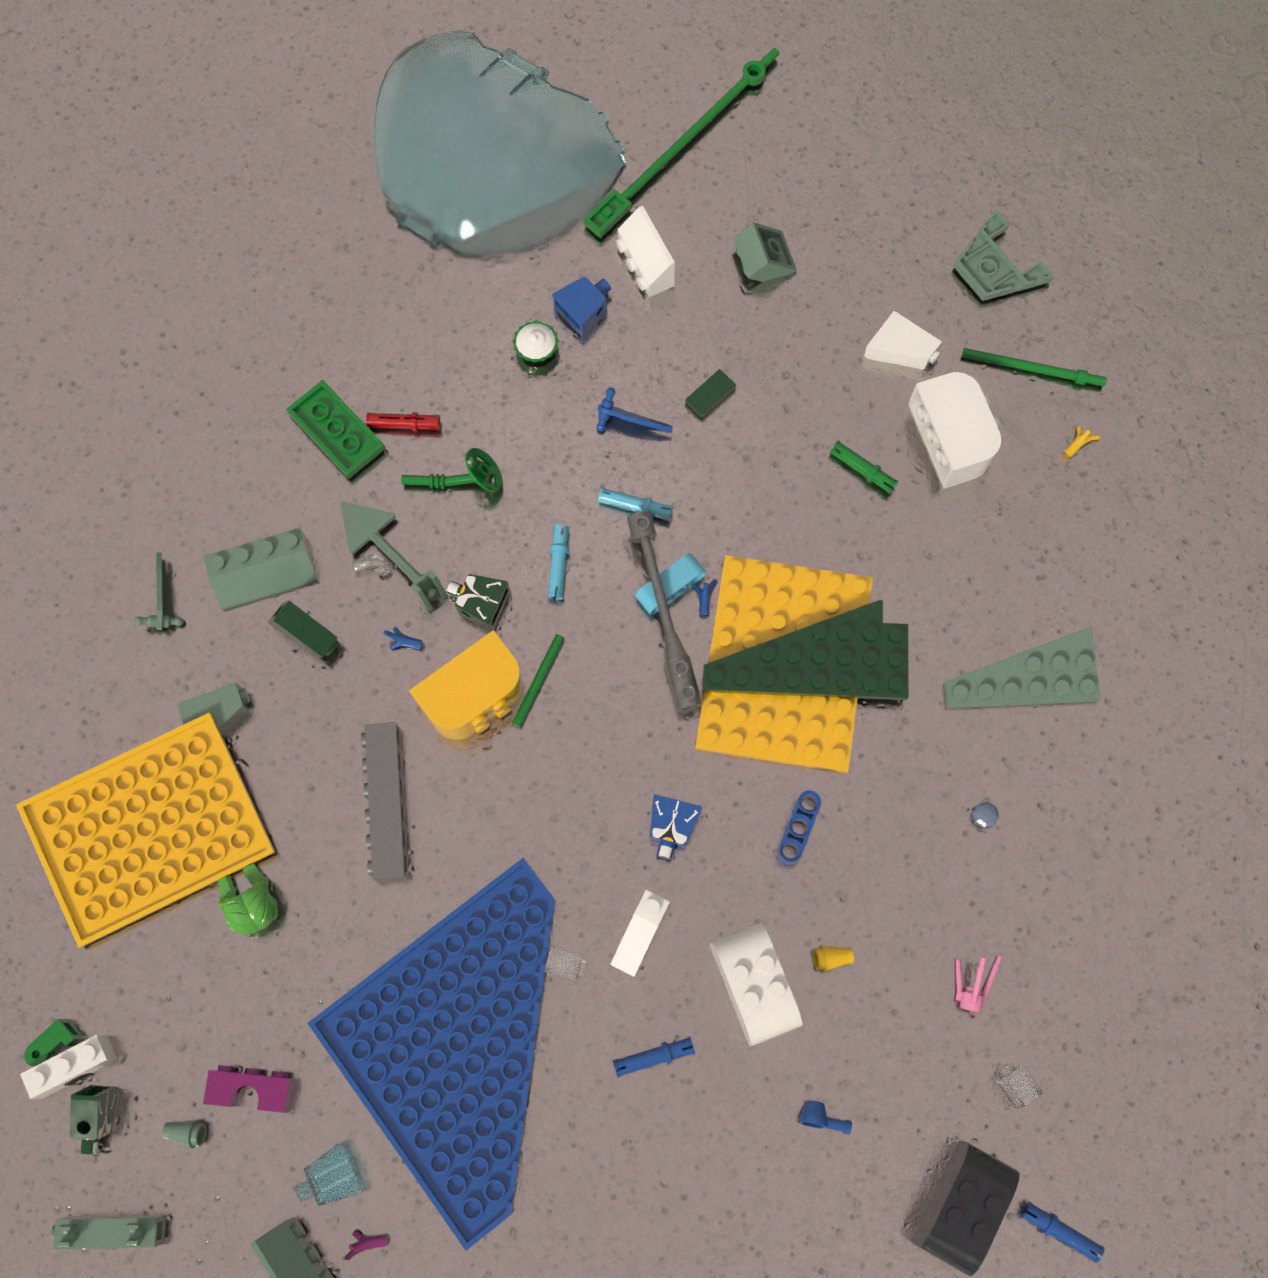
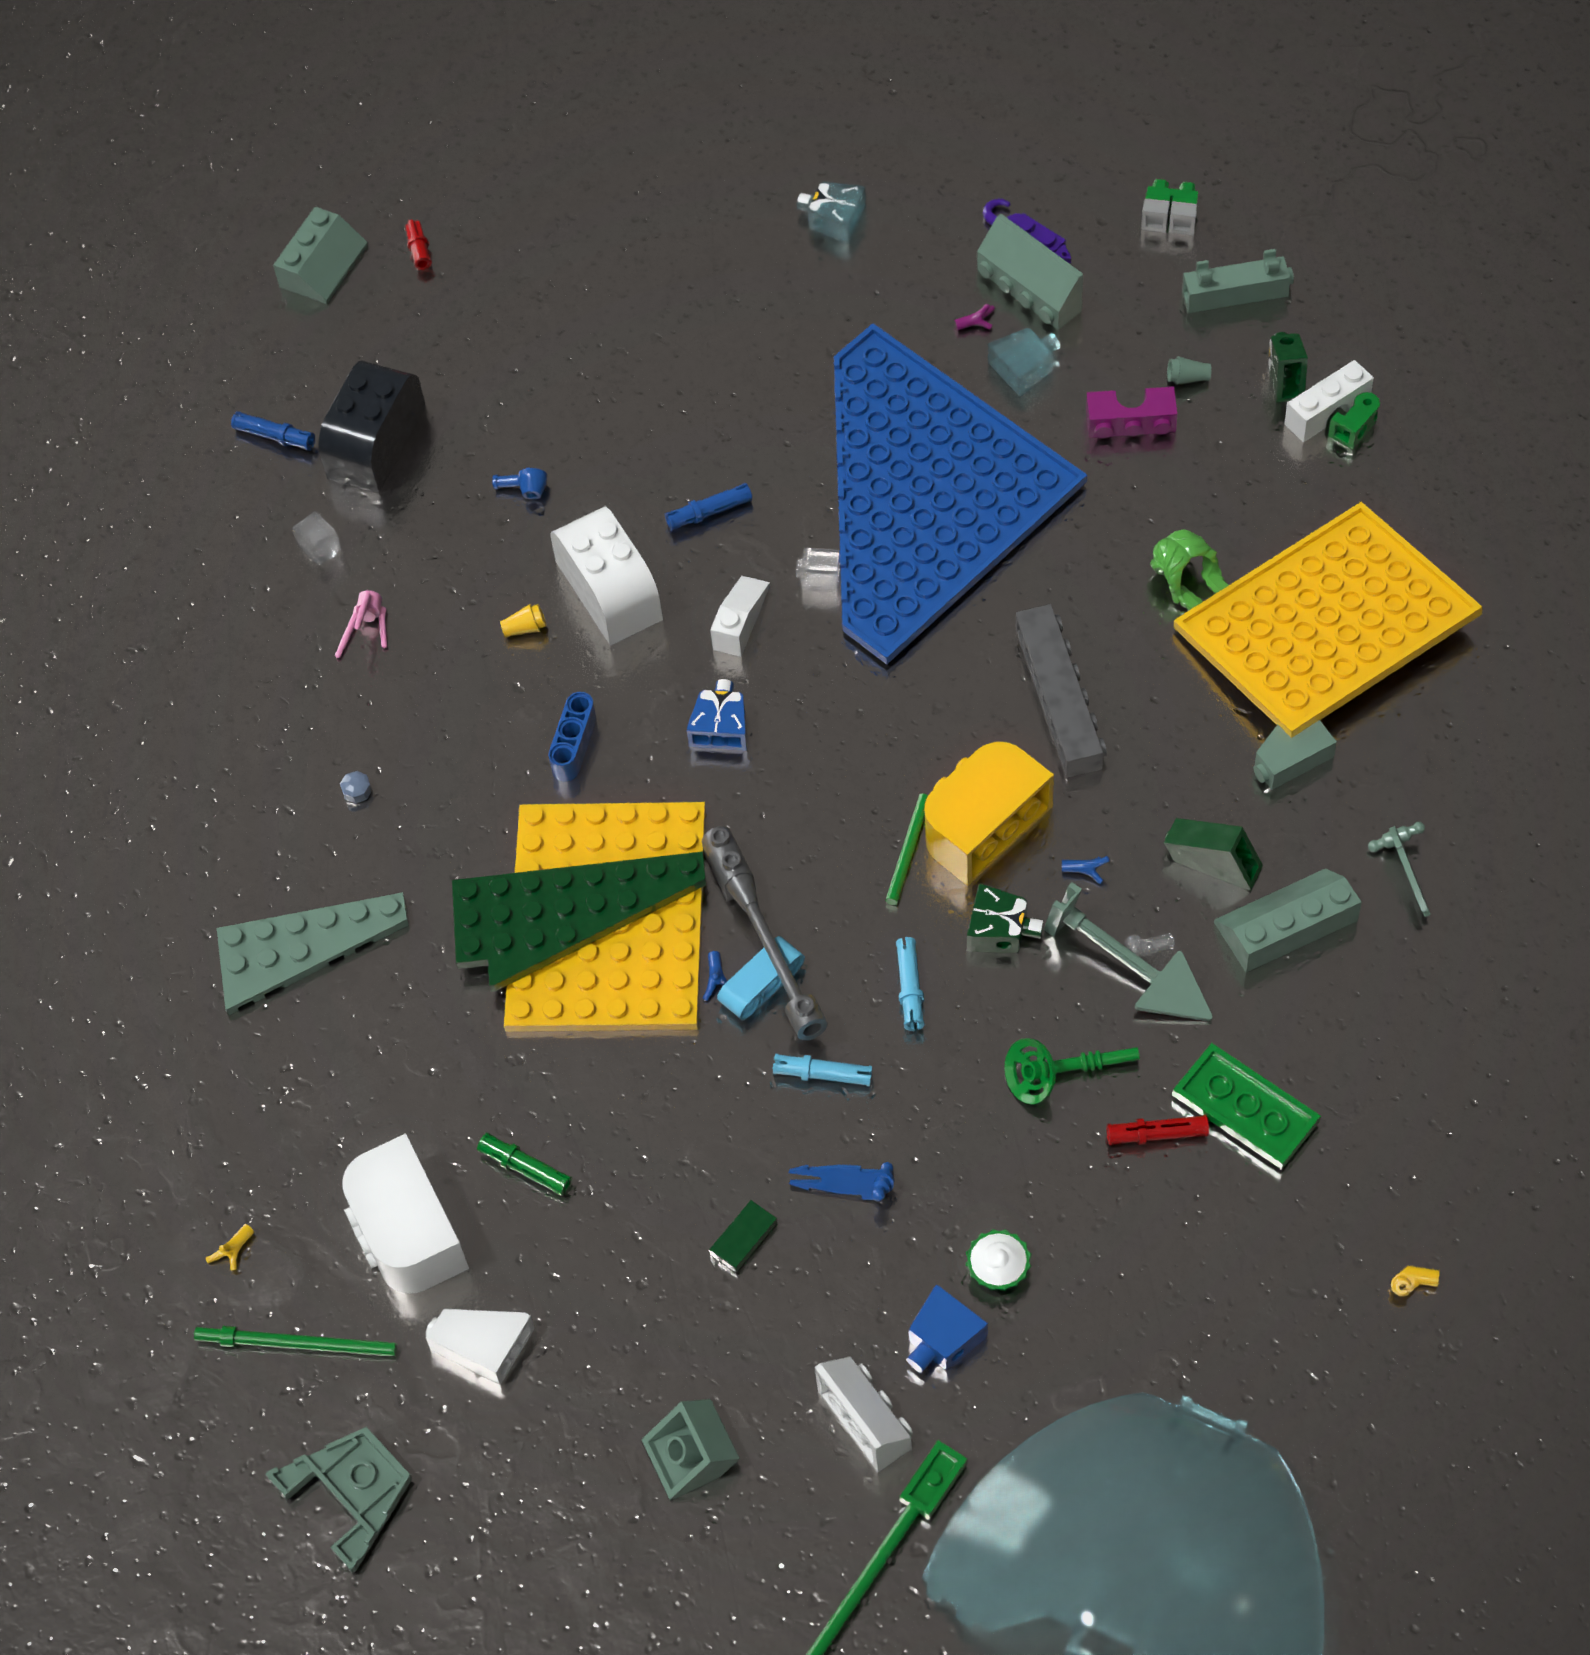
camera: 175 degrees right, 15 degrees down
none -> yellow arm [1391,1266,1440,1296]

